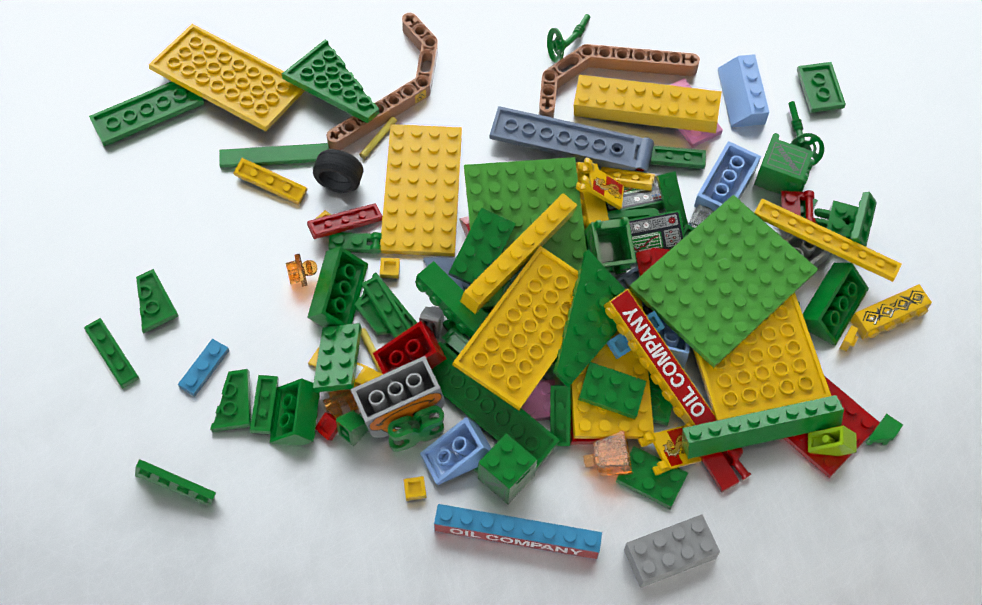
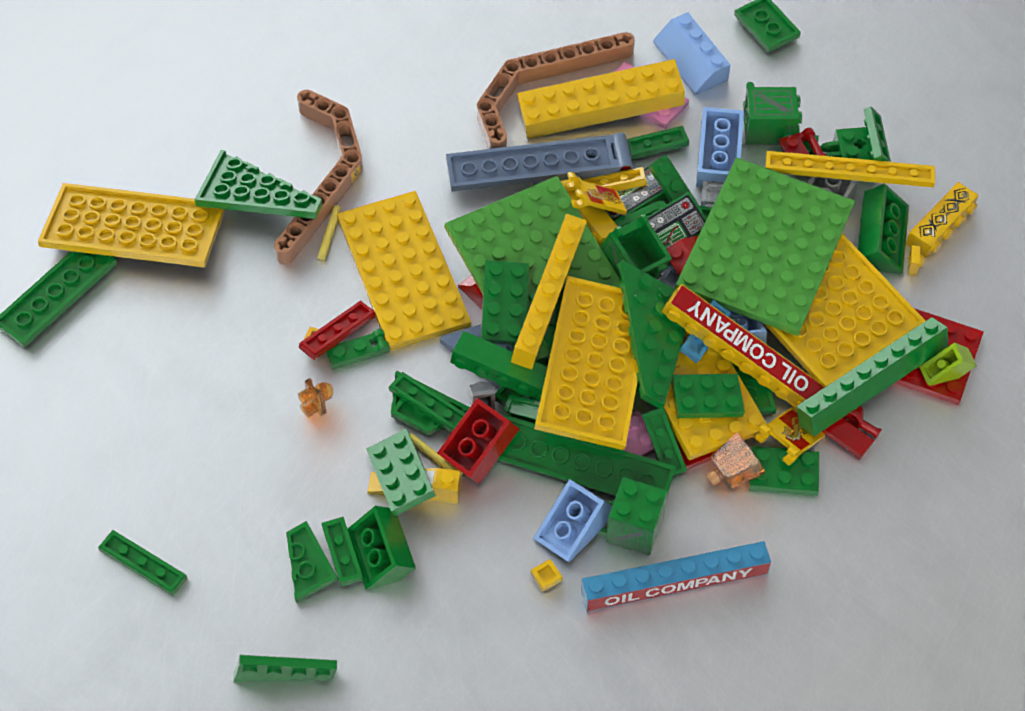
camera: 20 degrees left, 5 degrees down
green wing [136,268,179,334] -> none
dark azure plate [178,338,229,397] -> none
green tile [219,143,329,168] -> none
yellow tile [233,158,308,205] -> none
green slope [307,246,368,327] -> none
black tyre [313,149,364,193] -> none
red plate [315,412,338,441] -> none
clear orange hips [323,389,359,418] -> none
green slope [336,410,369,446] -> none
light grey brick [351,356,445,438] -> none
yellow plate [379,258,400,279] -> none
green piece [388,406,444,452] -> none
green dish [547,14,591,63] -> none
light grey brick [624,514,720,588] -> none
green dish [788,101,825,166] -> none
green slope [866,413,903,445] -> none

